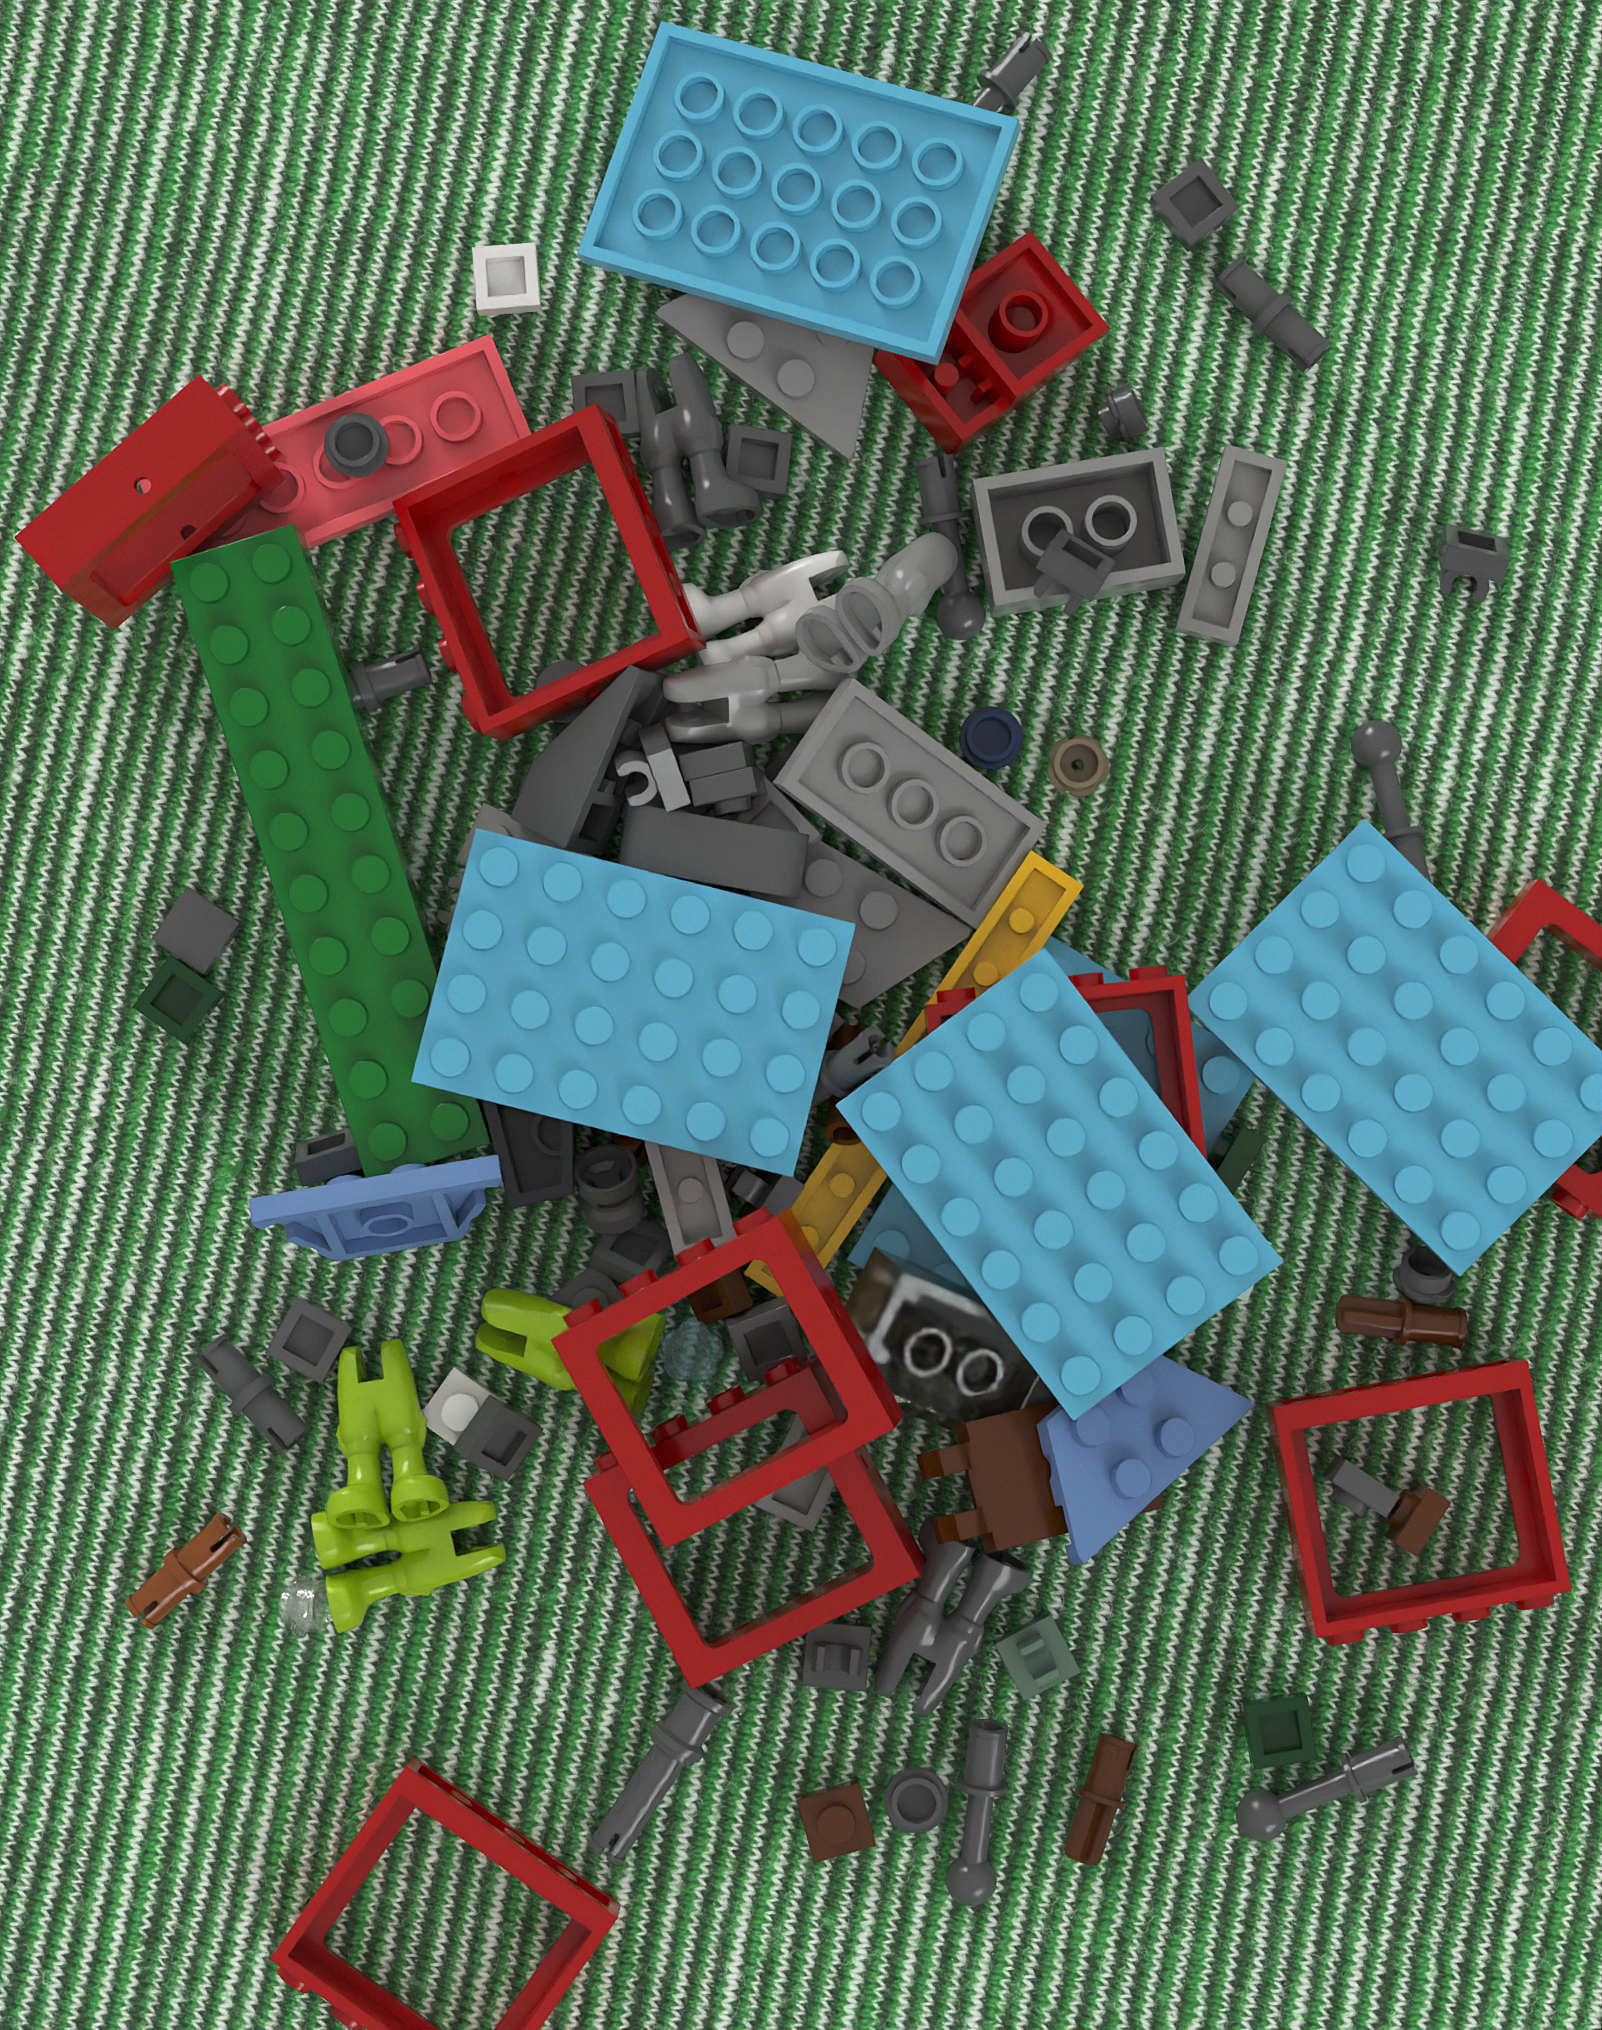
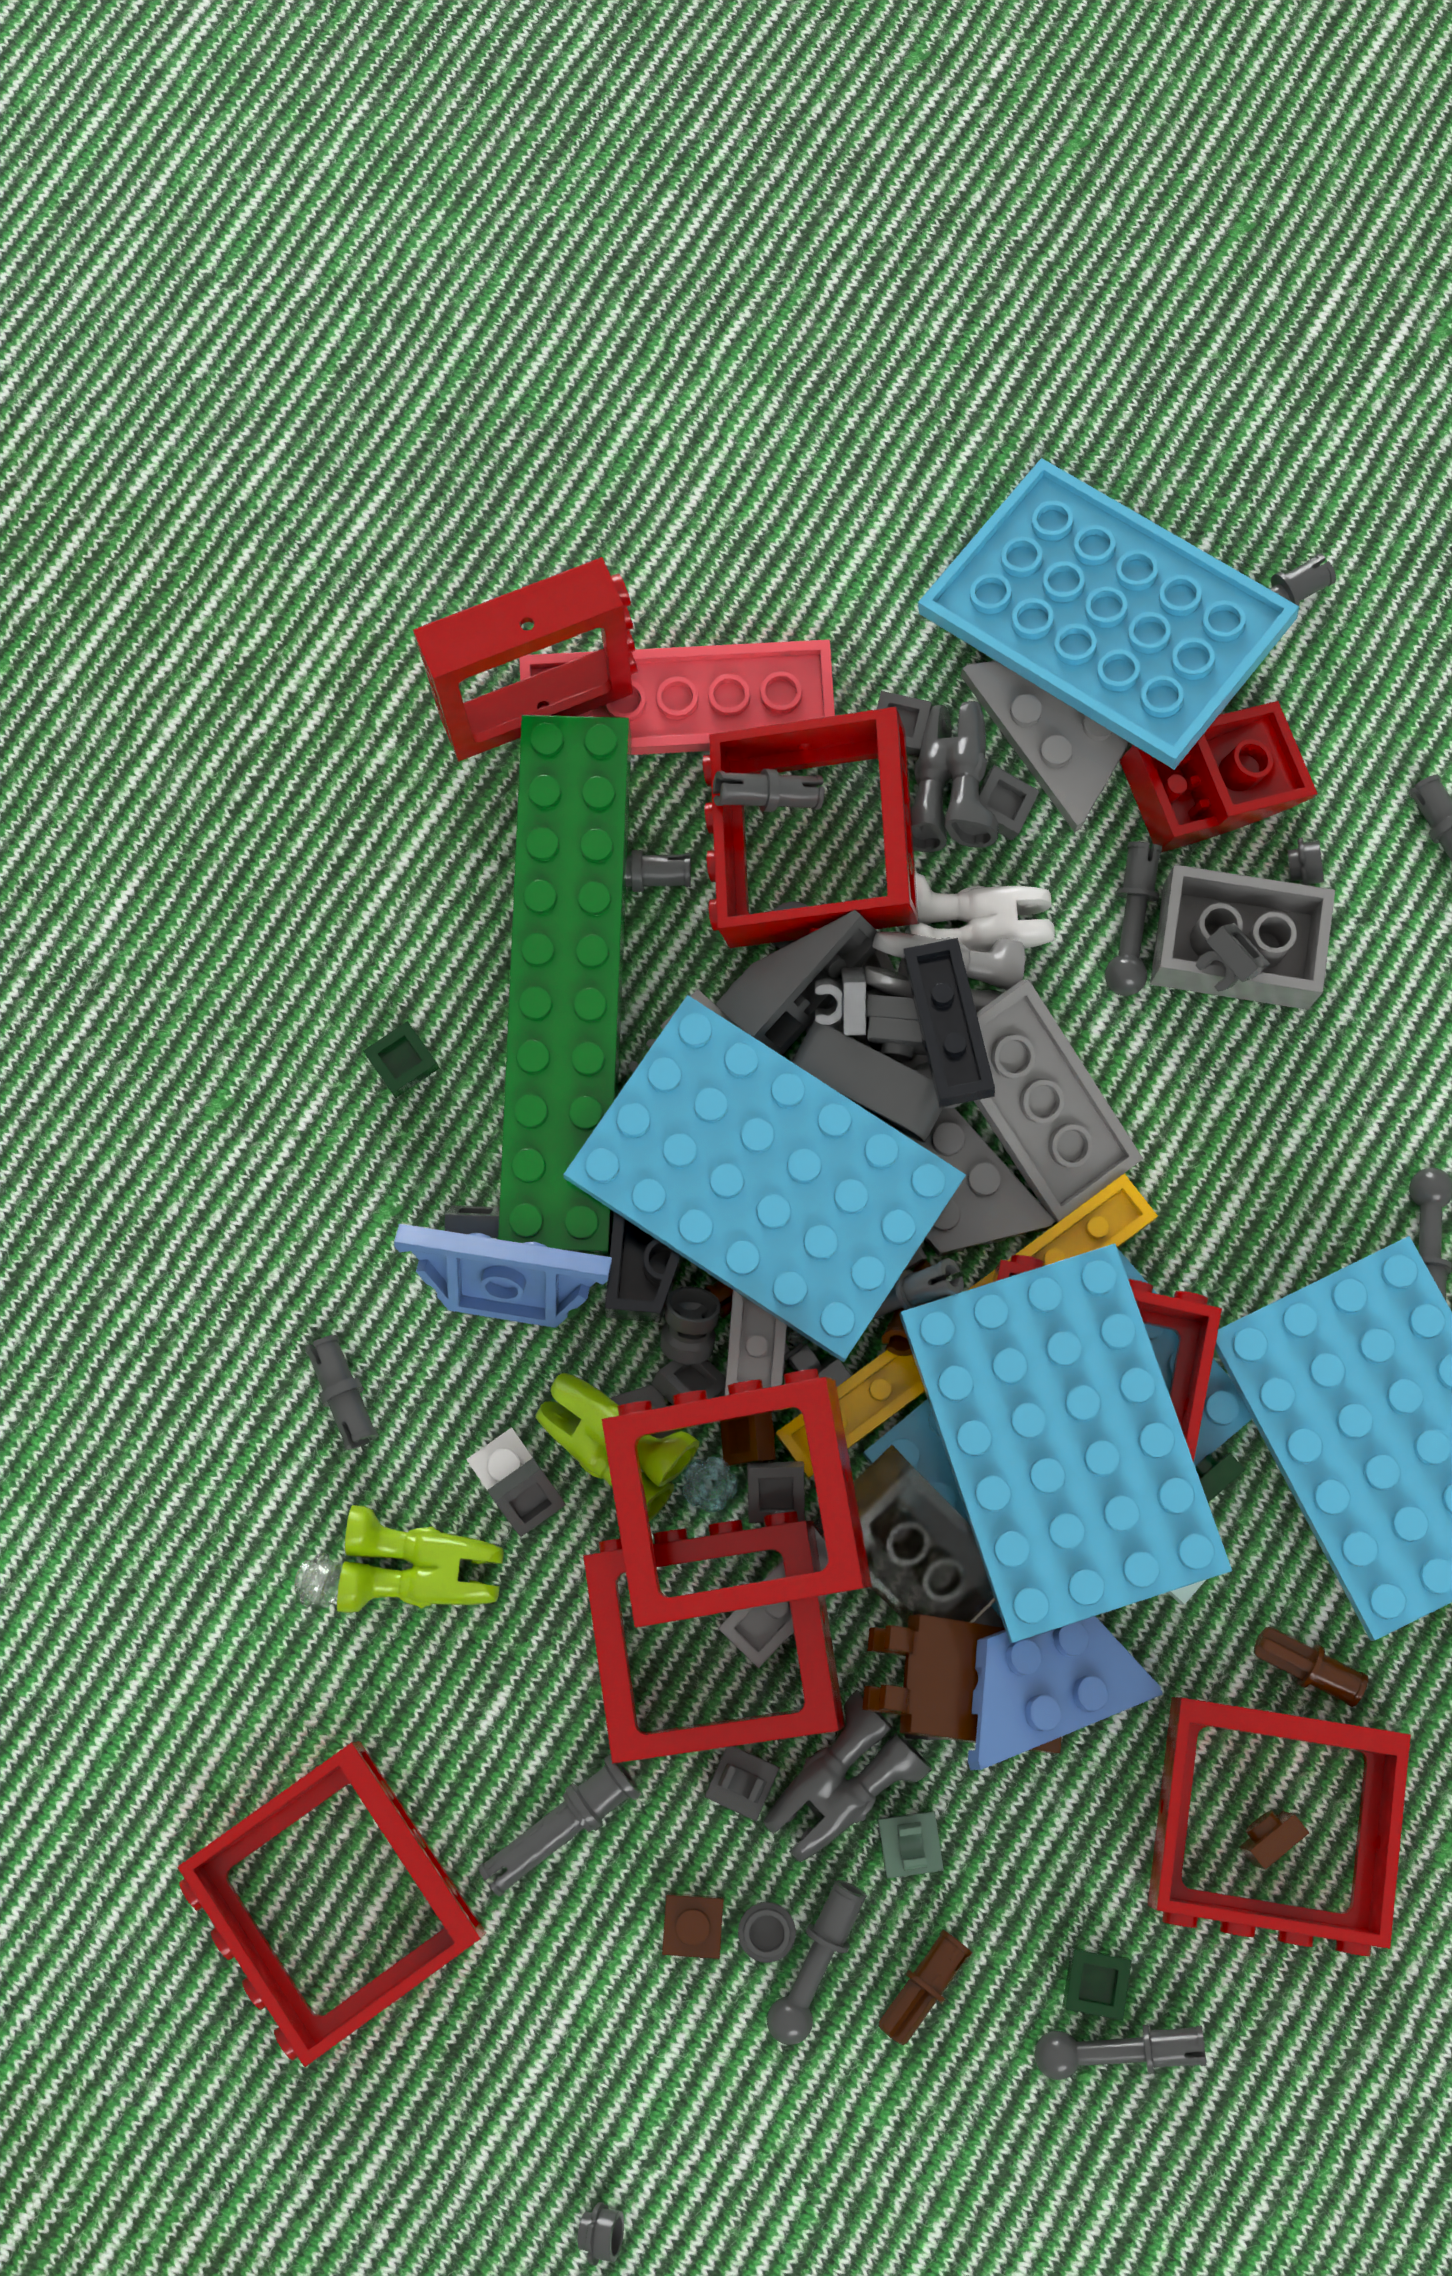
camera: 20 degrees right, 10 degrees down
dark orange pin [125,1512,247,1630] -> none
dark grey tile [151,886,243,976] -> none
dark grey plate [265,1296,355,1384] -> none
dark grey plate [324,413,389,478] -> none
lime piece [326,1339,449,1529] -> none
white plate [472,242,542,316] -> none
light grey piece [795,532,958,674] -> none
dark blue plate [959,706,1023,771] -> none
dark tan plate [1047,734,1109,797] -> none
dark grey plate [1149,158,1240,252] -> none
light grey plate [1174,444,1288,648] -> none
dark grey plate [1322,1454,1400,1518] -> none
dark grey plate [1392,1246,1456,1304] -> none
none -> dark grey pin [713,769,825,812]
none -> black plate [903,938,995,1108]

